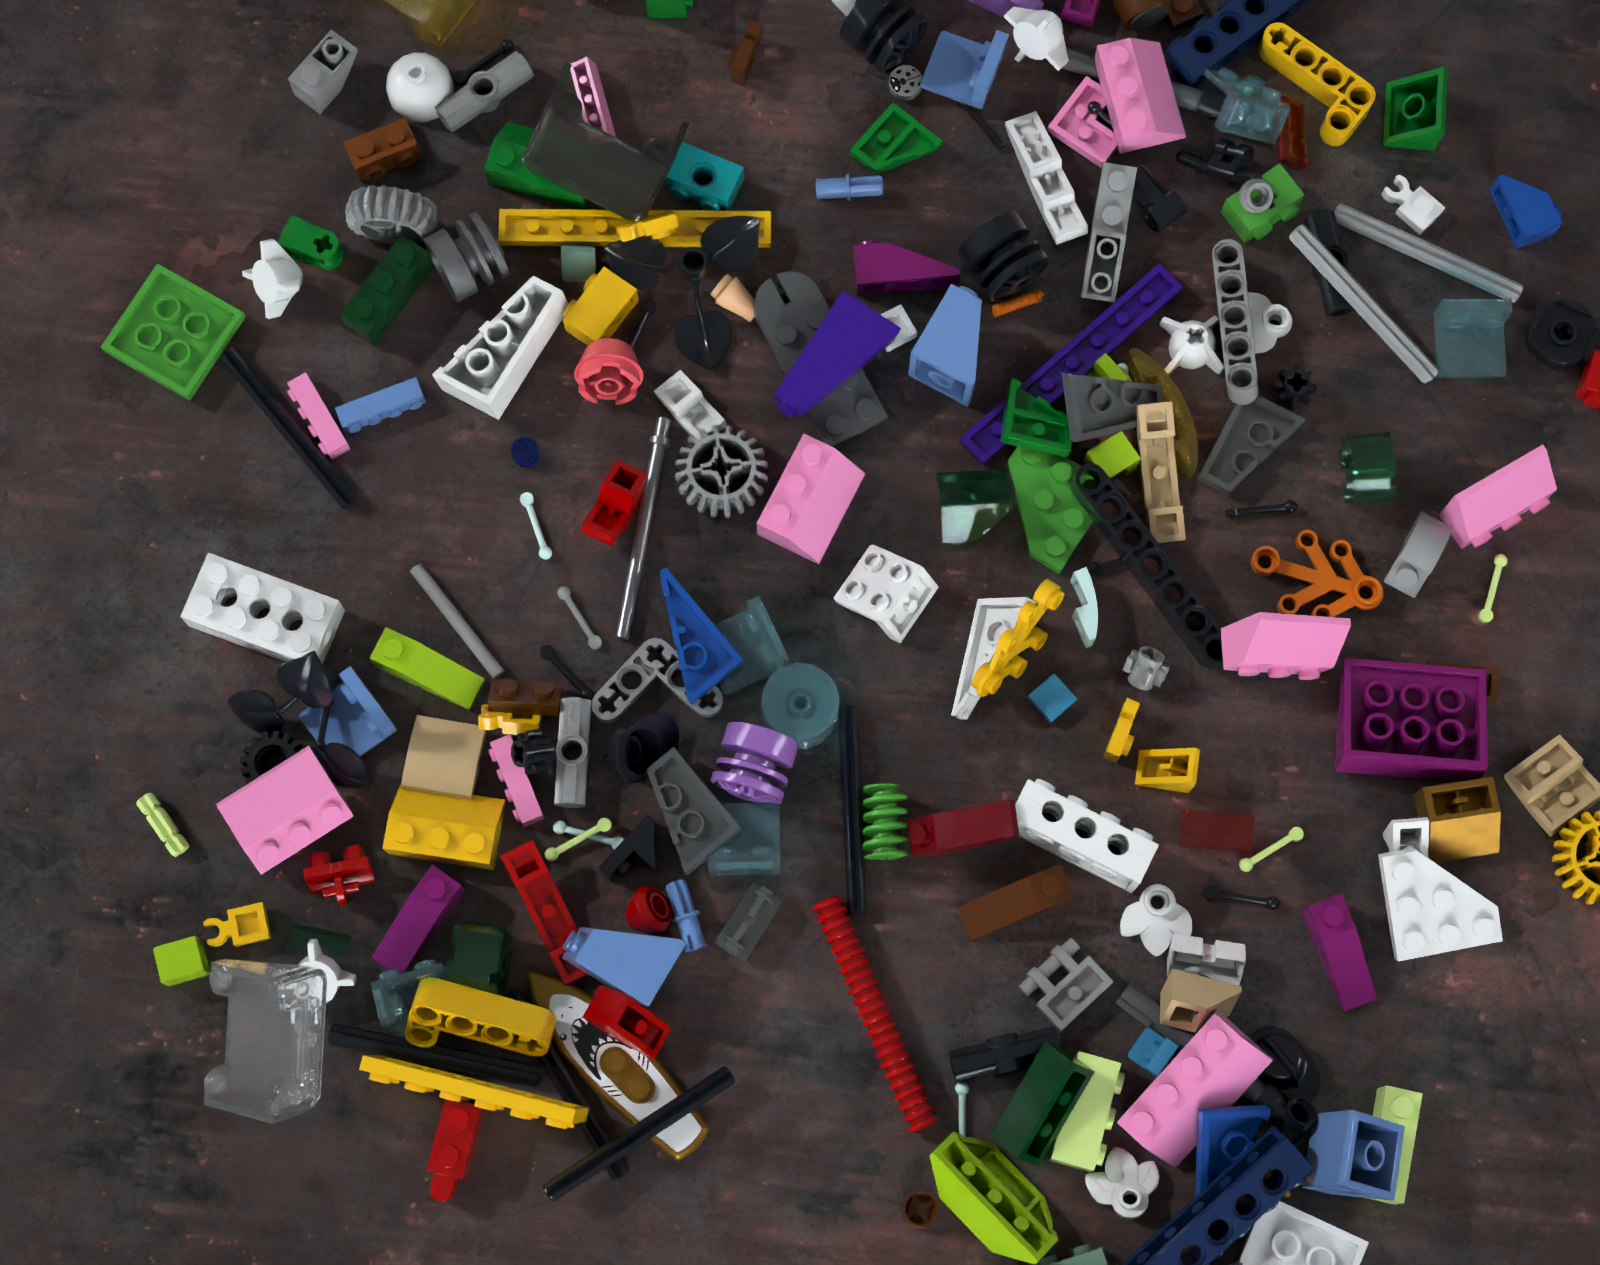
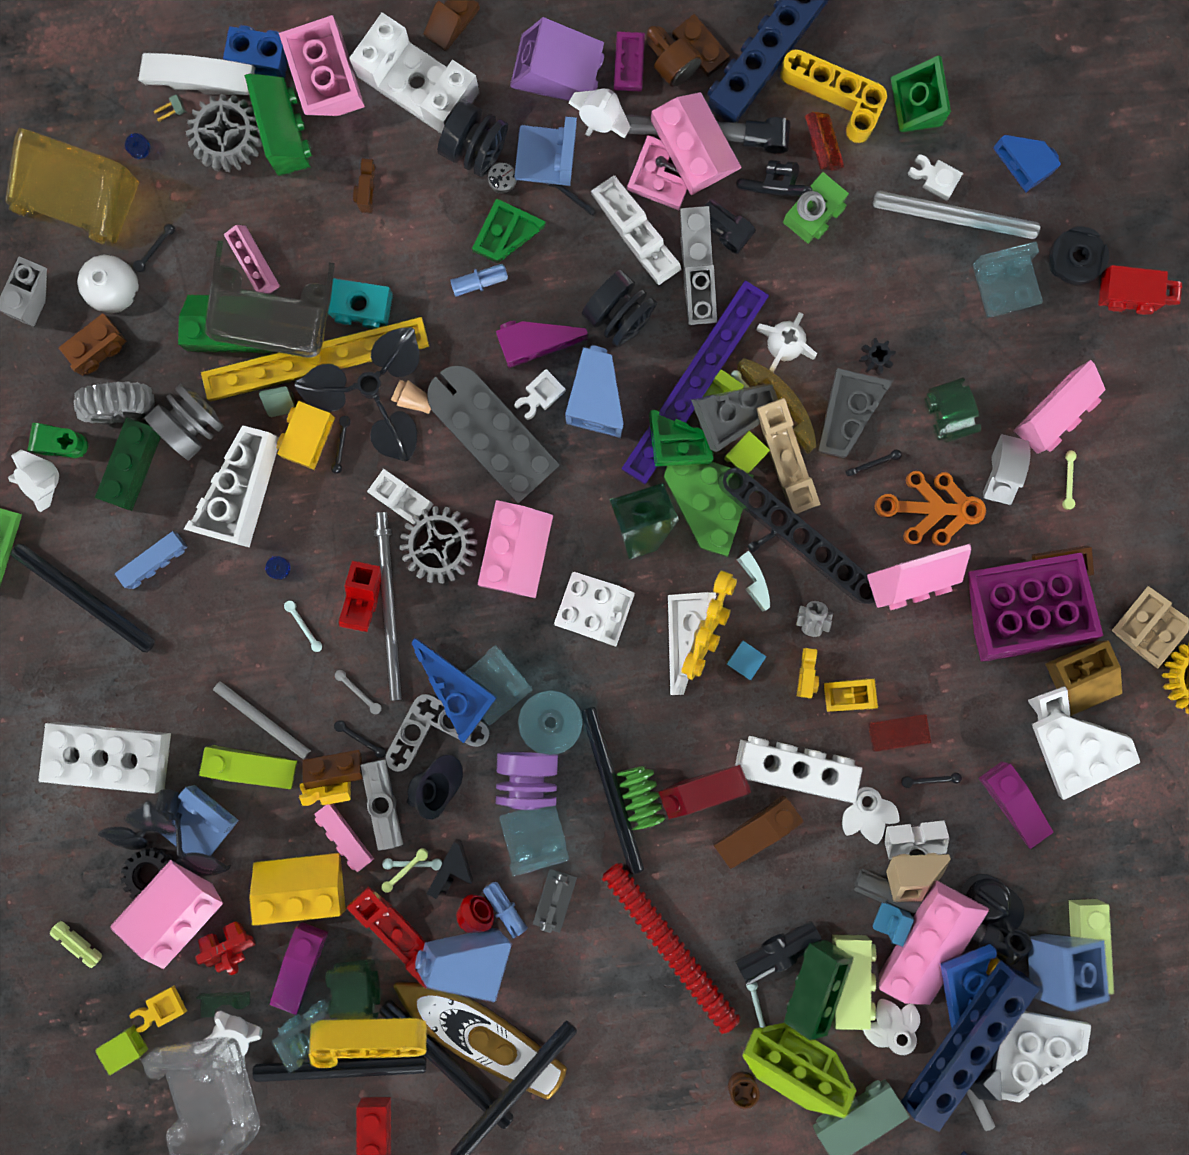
camera: 15 degrees left, 10 degrees up
bright pink piece [287,372,350,460] -> none
yellow plate [359,1055,589,1129] -> none
tan slope [401,715,487,800] -> none
light grey piece [435,51,534,133] -> none
black gear [511,729,556,775] -> none
coral cone [574,338,643,405] -> none
red slope [582,986,672,1060] -> none
yellow plate [616,211,679,242] -> none
dark grey wing [646,747,742,876] -> none
dark purple slope [773,291,901,419] -> none
orange piece [992,289,1044,318] -> none
light grey plate [1018,938,1113,1032] -> none
clear light blue bracket [1204,67,1291,145] -> none
light grey beam [1212,239,1259,405] -> none
white plate [1228,292,1293,353] -> none
yellowish green hinge [1239,827,1304,872] -> none
light grey axle [1289,224,1439,383] -> none
black piece [1304,210,1355,317] -> none

